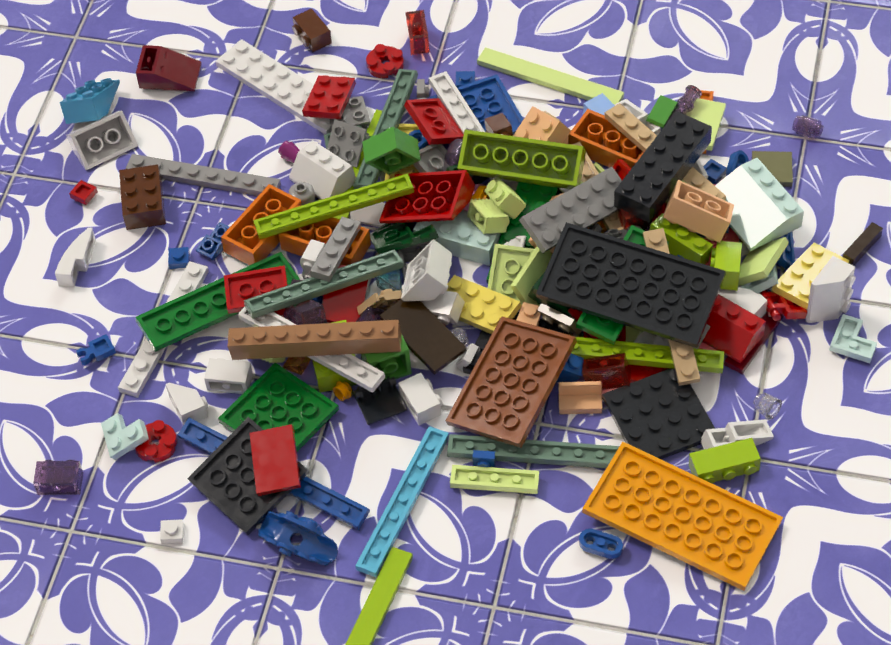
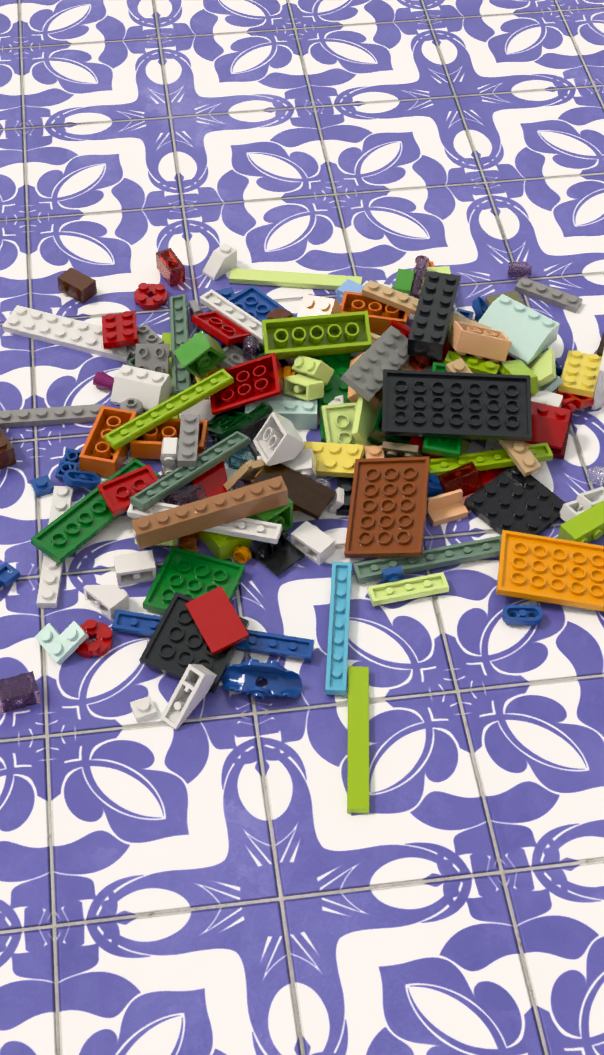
camera: 25 degrees left, 5 degrees down
none -> blue plate [63,470,101,490]
none -> white slope [160,664,217,729]
none -> white slope [203,243,237,280]
none -> light grey plate [514,277,583,313]

